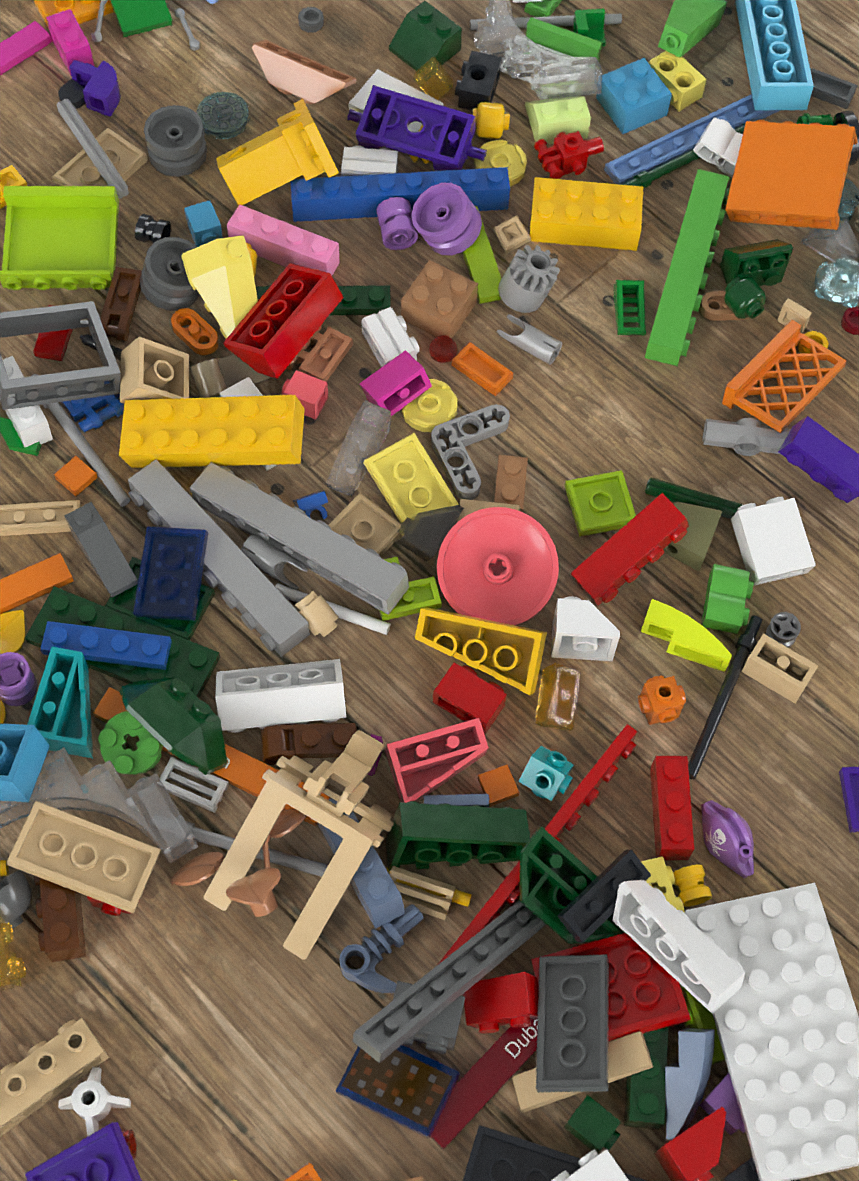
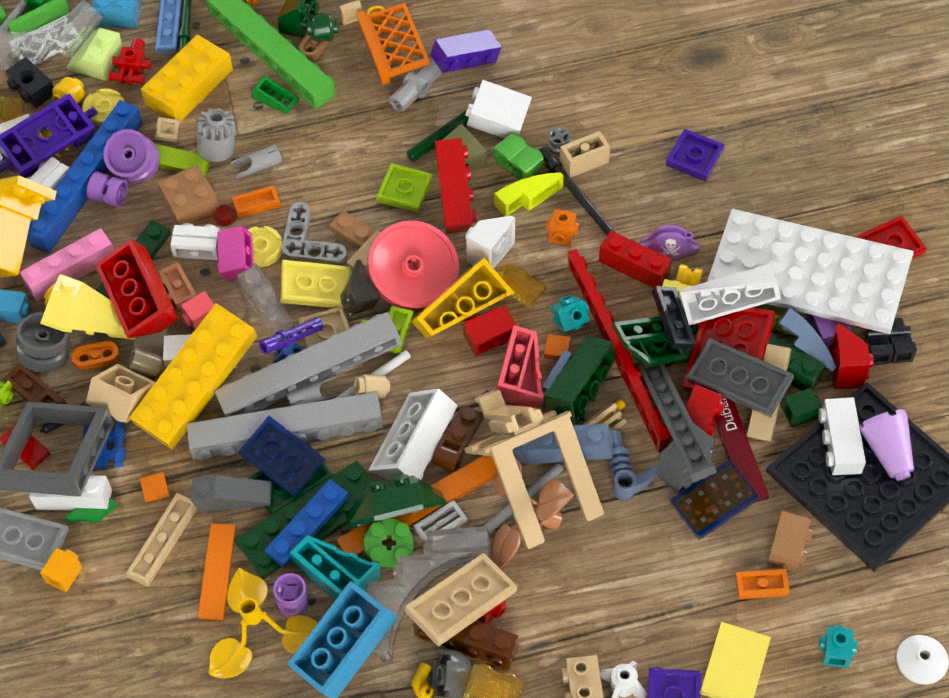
camera: 55 degrees left, 5 degrees down
light grey bar [30,374,130,507] -> none
none -> dark purple pin [259,317,324,355]

